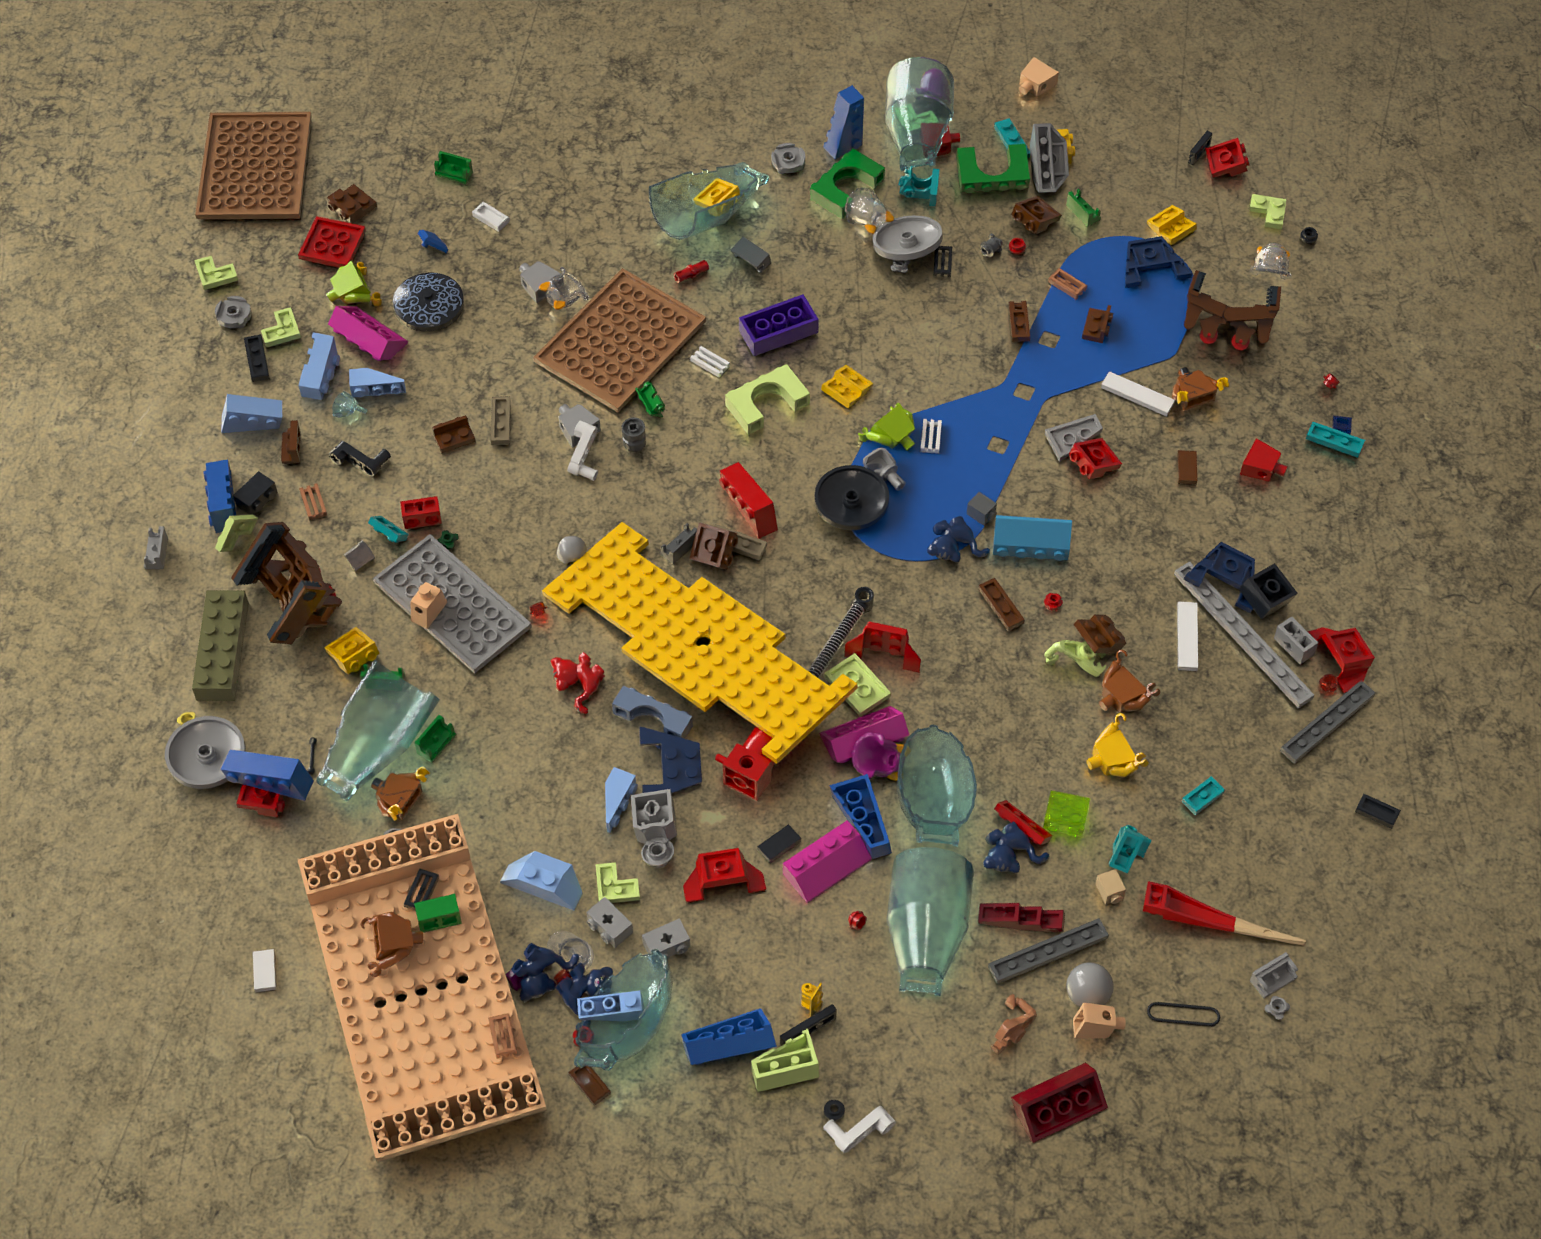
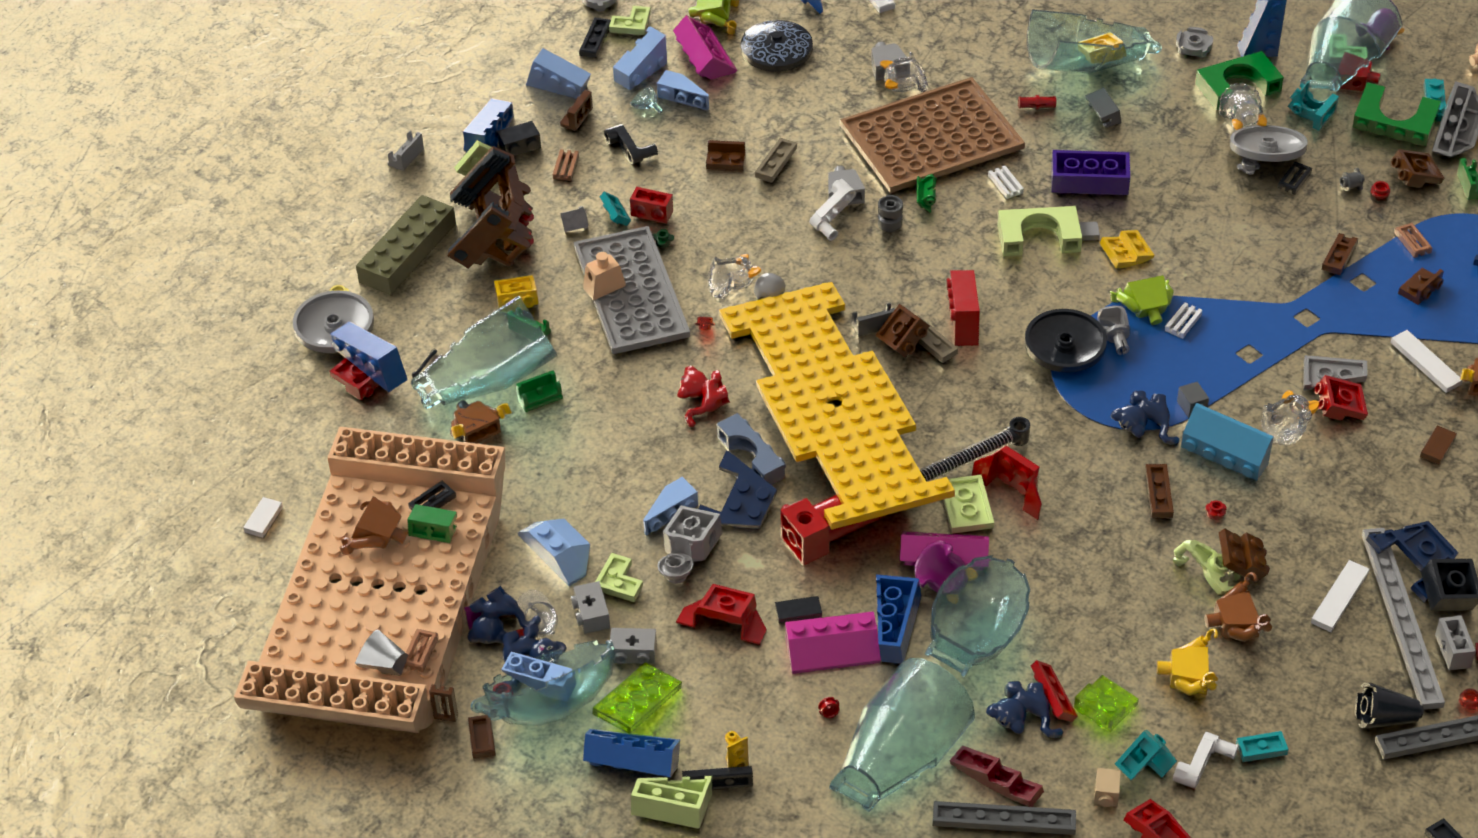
camera: 30 degrees right, 10 degrees down
none -> slope [355,630,409,676]
none -> reddish brown tile [429,684,458,722]
none -> clear neon green plate [592,662,682,734]
none -> clear hair [707,254,761,298]
none -> light grey tile [1079,222,1100,241]
none -> white beam [1173,732,1239,789]
none -> clear hair [1261,390,1319,445]
none -> black cone [1355,682,1424,729]

